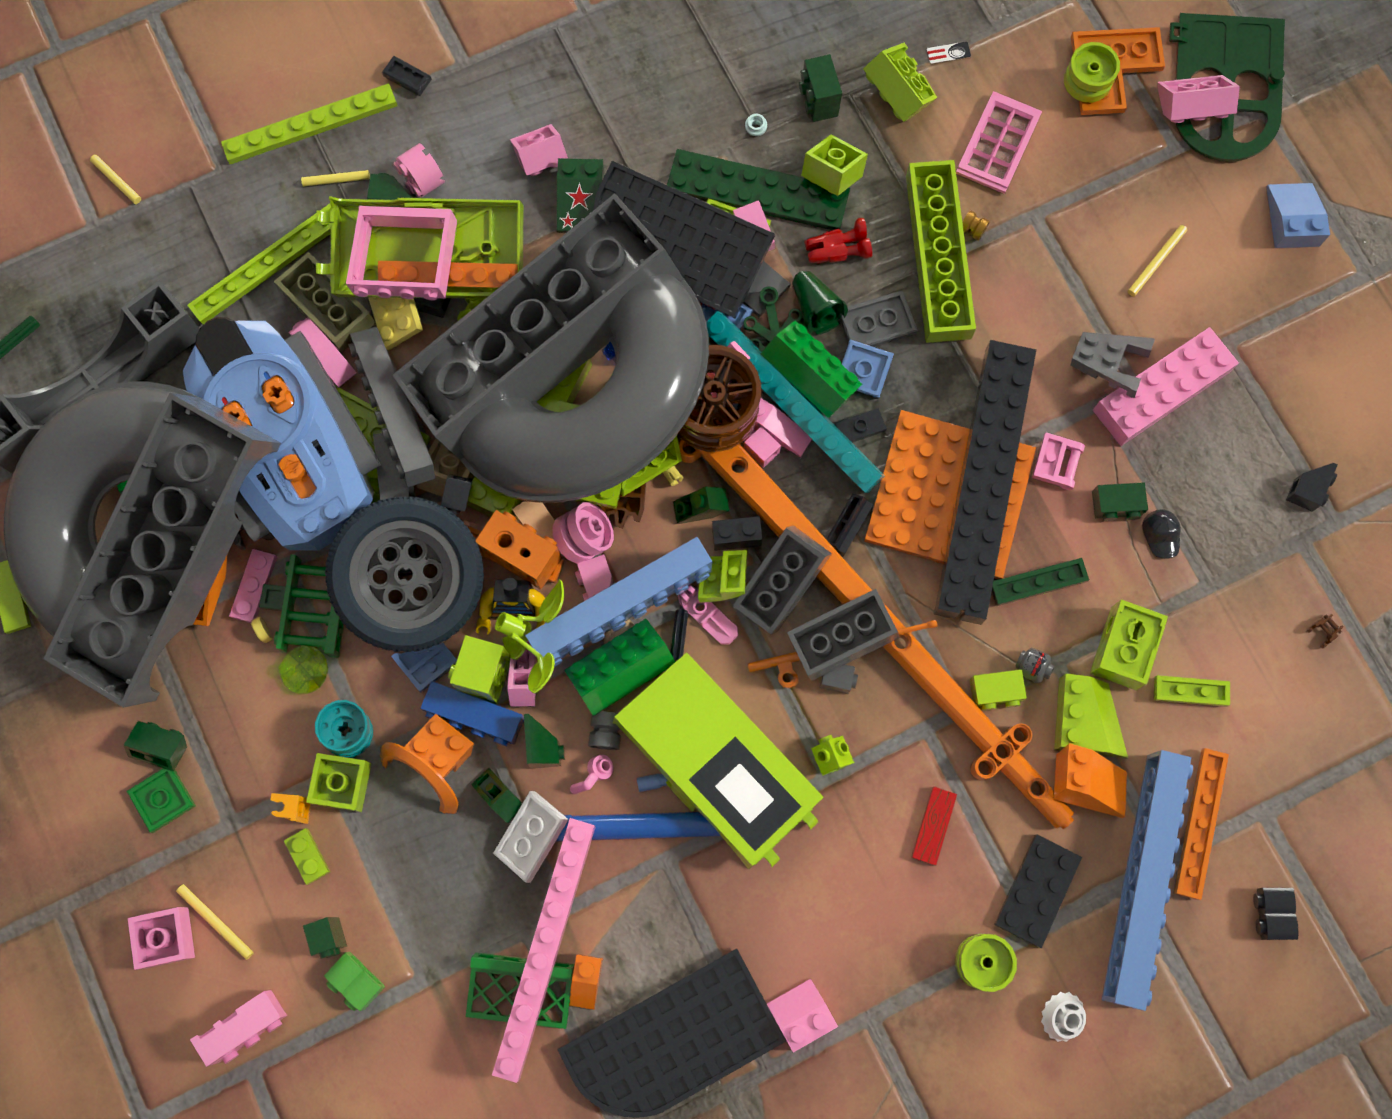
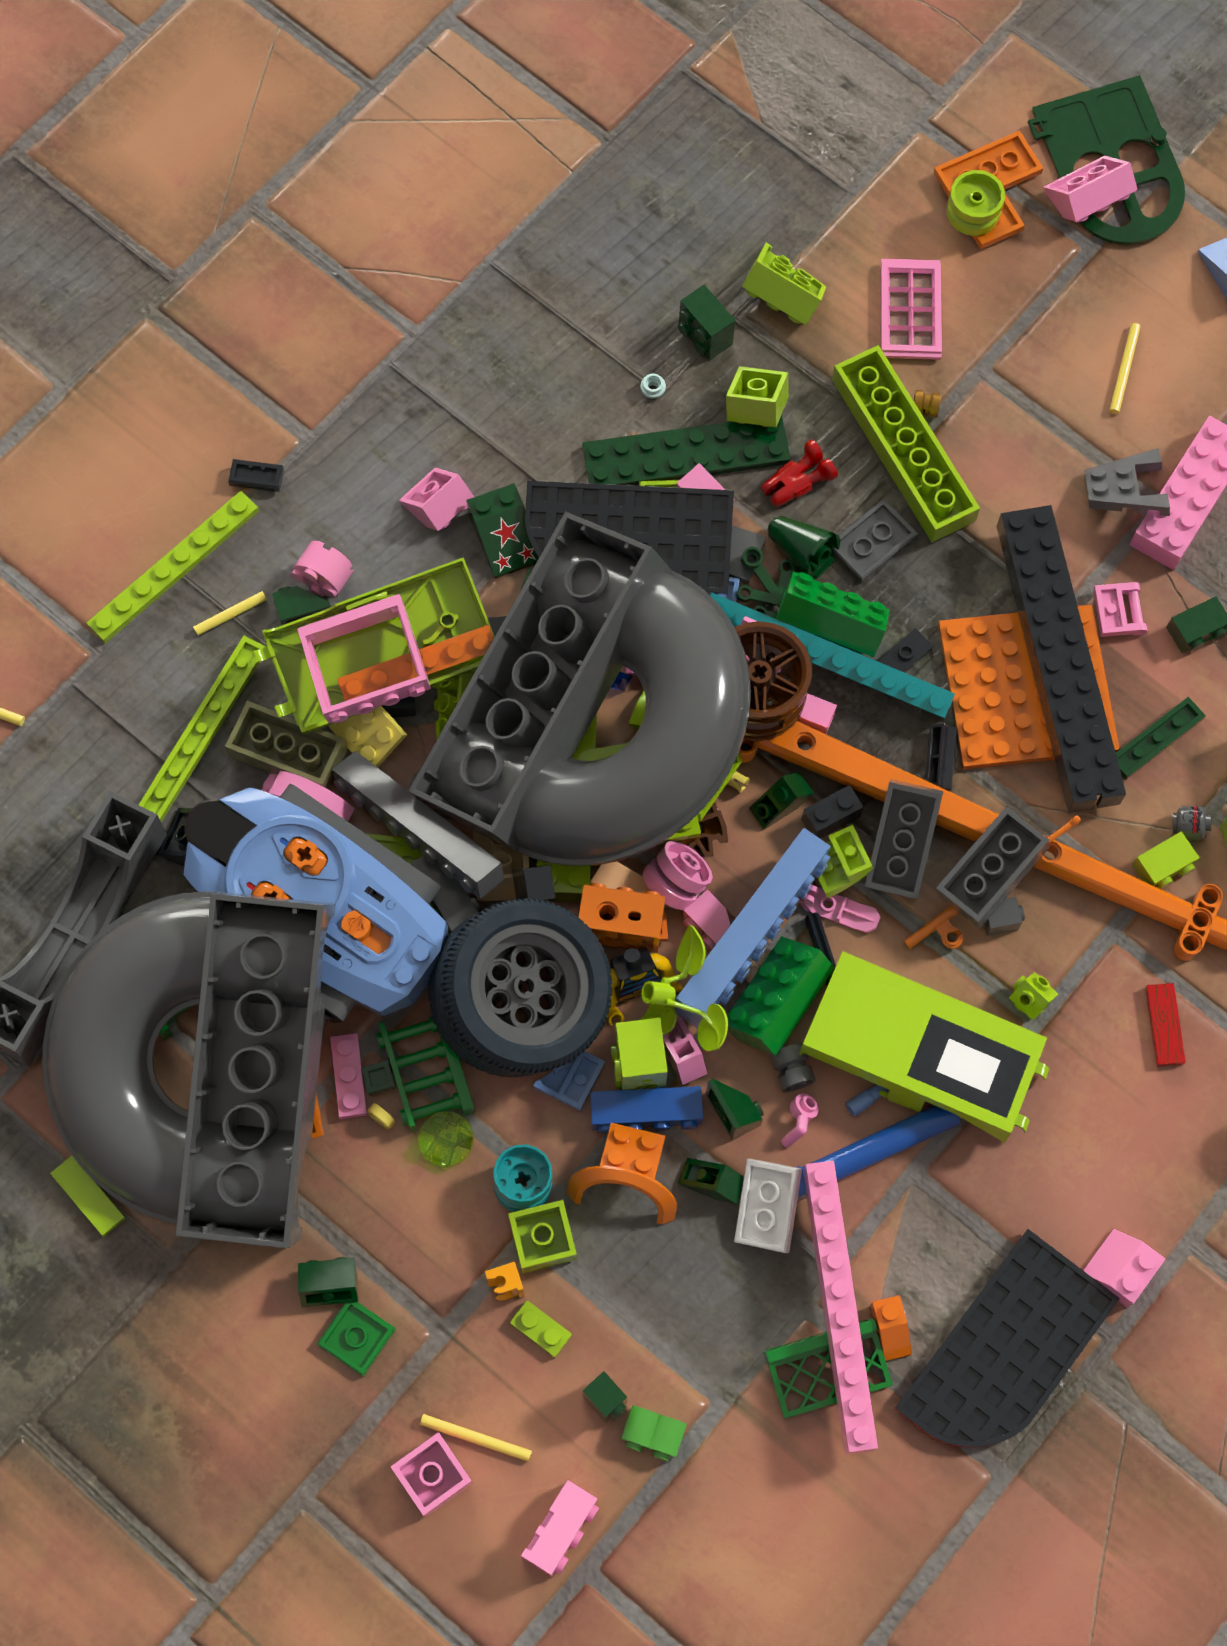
camera: 25 degrees left, 5 degrees down
bright pink slope [753,398,812,457] -> none
medium blue tile [842,340,894,398] -> none
sticker [927,42,971,63] -> none

